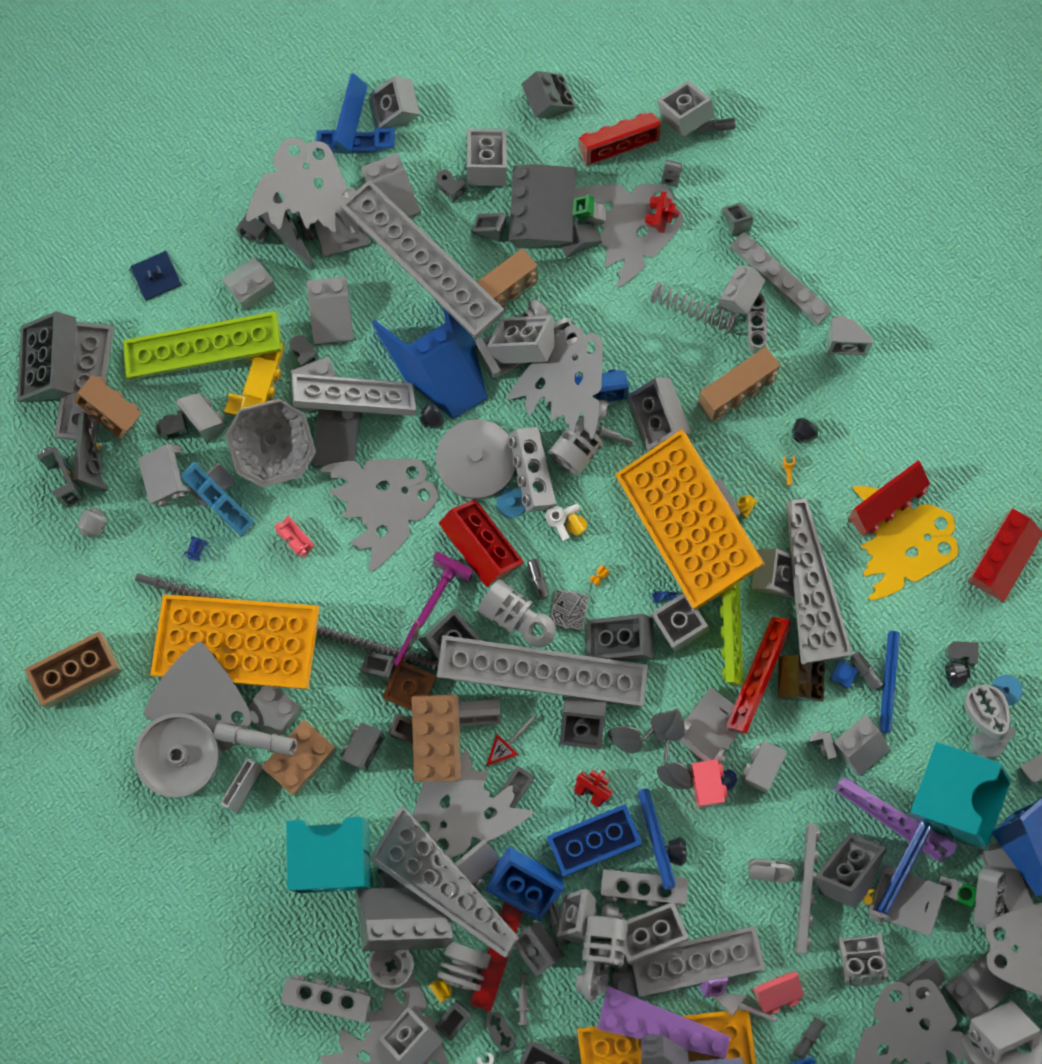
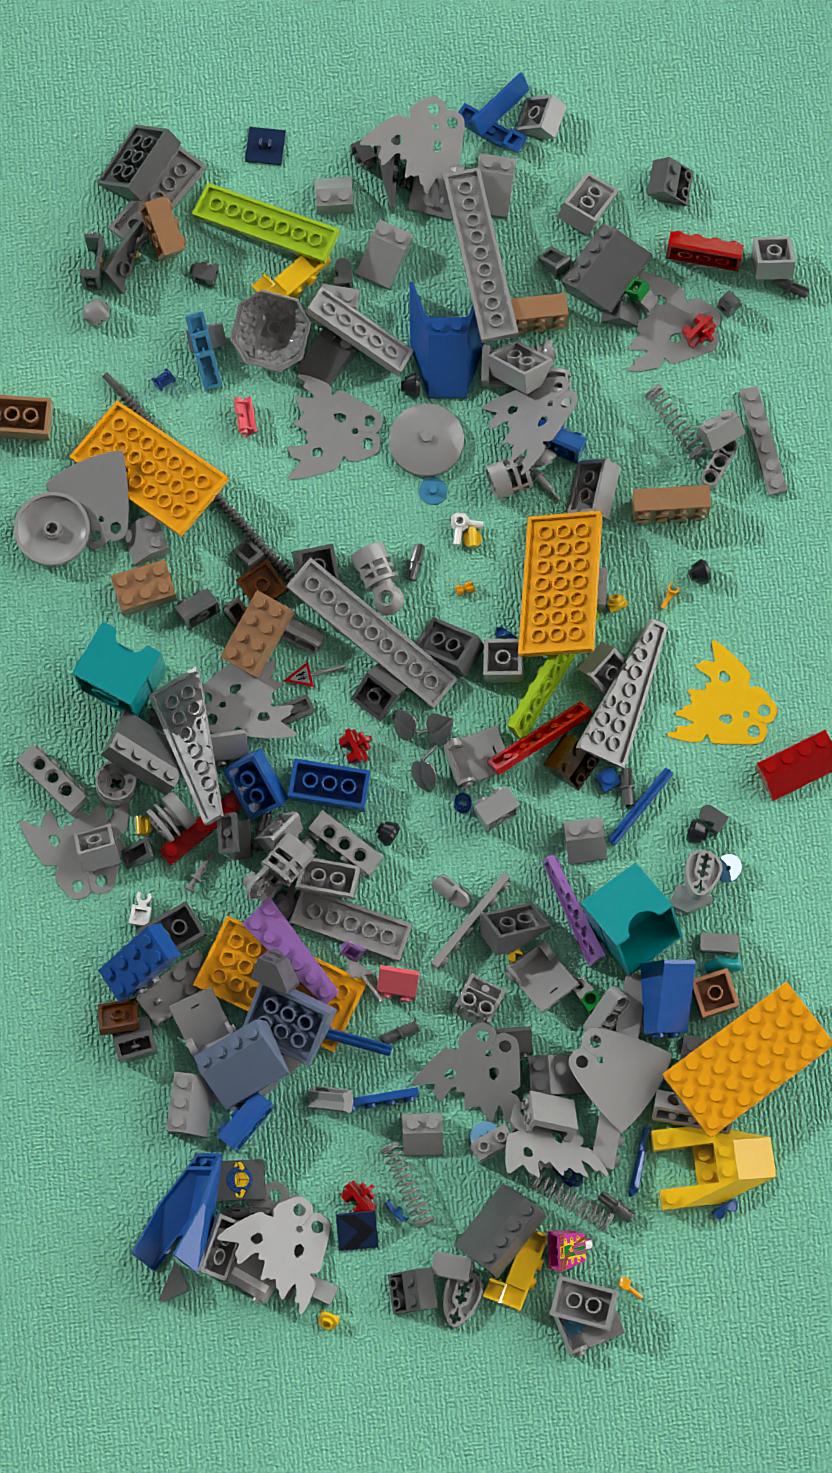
camera: 30 degrees right, 0 degrees up
light grey panel [138,444,191,507] -> none
light grey slope [176,393,226,443] -> none
light grey piece [214,723,297,756] -> none
light grey piece [220,758,264,814] -> none
magenta piece [394,551,473,666] -> none
dark grey leg [436,170,467,203] -> none
red slope [438,499,524,587] -> none
dark grey beam [486,1011,515,1051] -> none
light grey brick [508,427,556,512] -> none
light grey piece [551,589,589,631] -> none
blue axle [638,789,676,890] -> none
coral slope [690,759,728,809] -> none
dark grey slope [722,202,753,236] -> none
light grey bracket [808,730,837,761] -> none
light grey slope [827,316,873,356] -> none
red slope [848,460,930,537] -> none
blue axle [876,821,932,915] -> none

